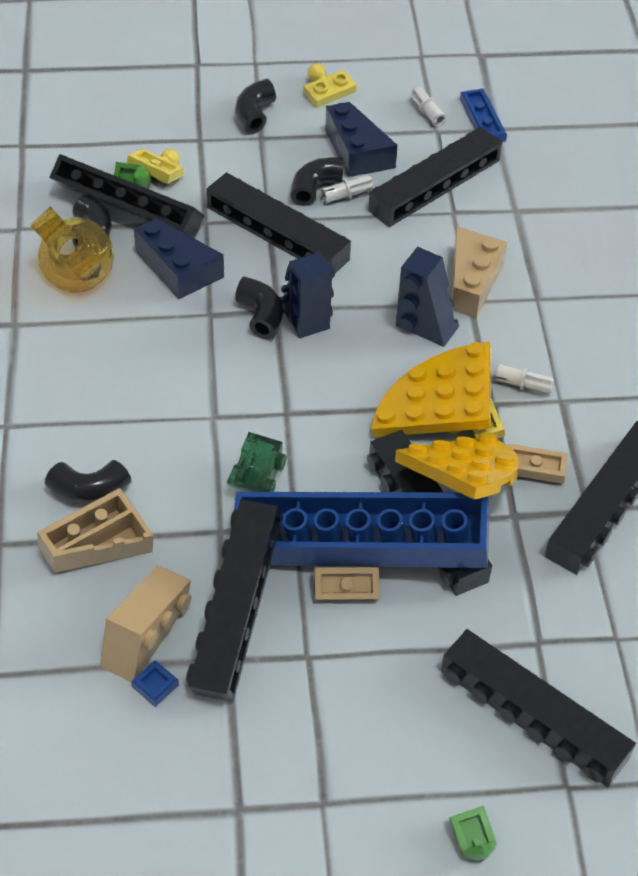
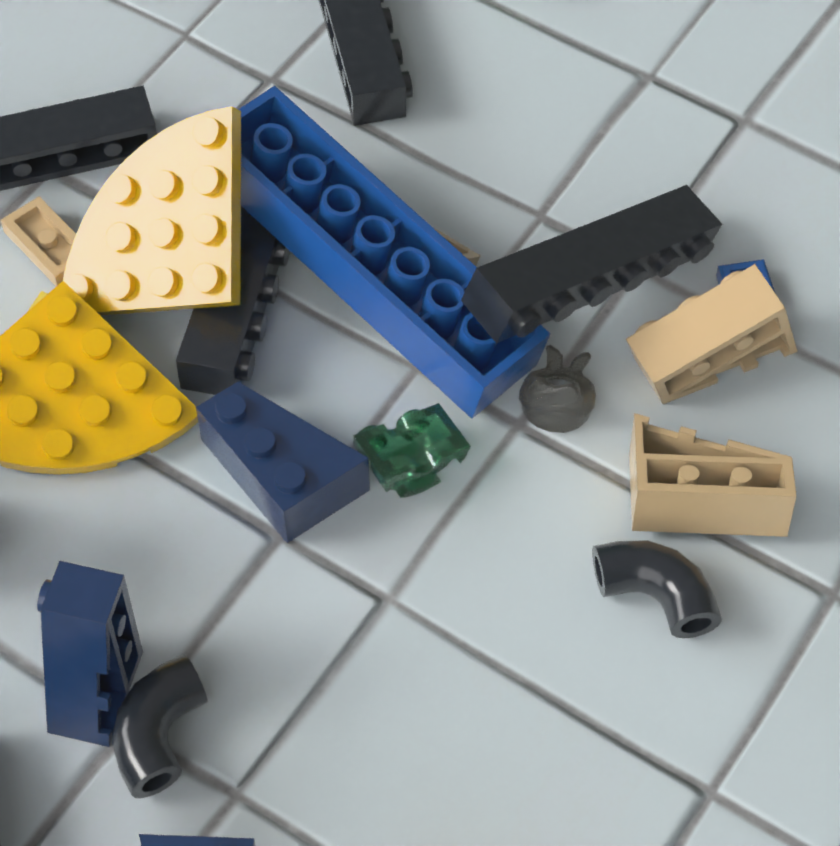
camera: 140 degrees left, 5 degrees up
none -> dark blue wedge [196,382,370,543]
none -> clear smoke piece [519,345,596,433]

